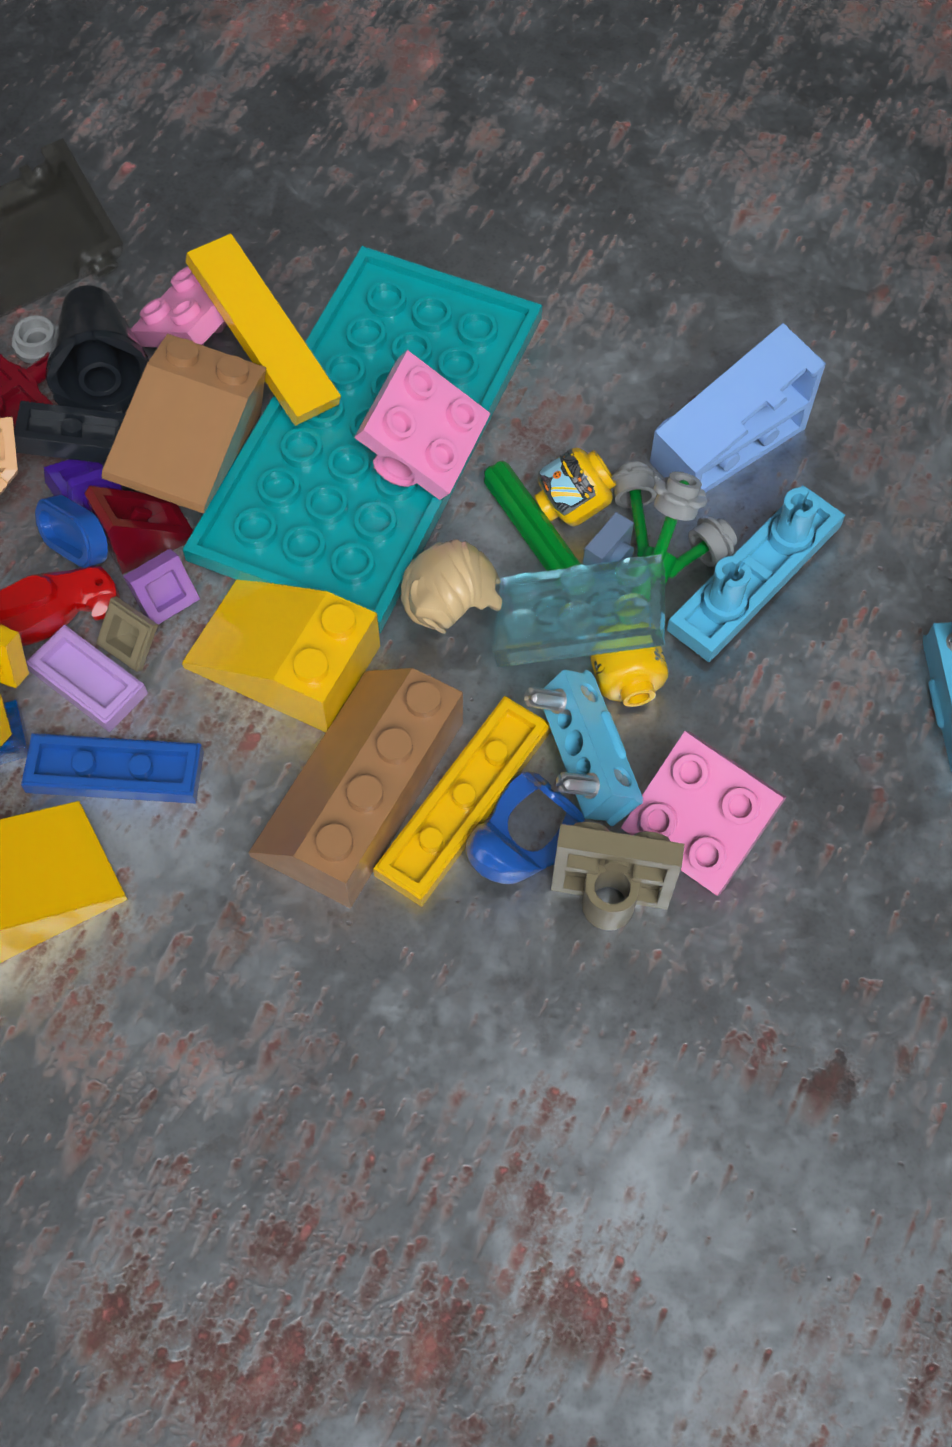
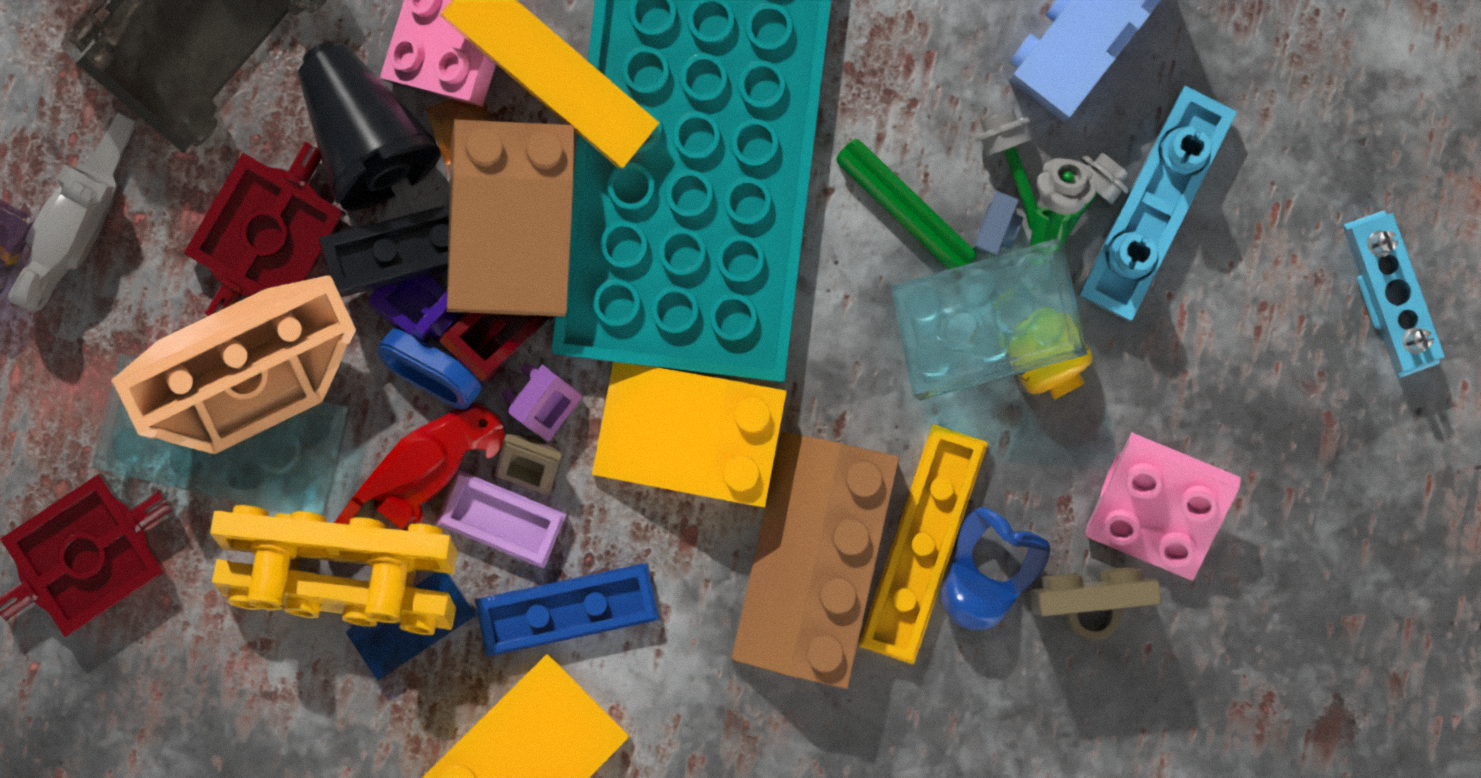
camera: 20 degrees left, 25 degrees up
light grey plate [12,315,57,364] -> none
bright pink plate [354,350,491,500] -> none
tan hair [401,539,502,634] -> none
medium azure piece [524,670,643,826] -> none
head [535,447,617,527] -> none

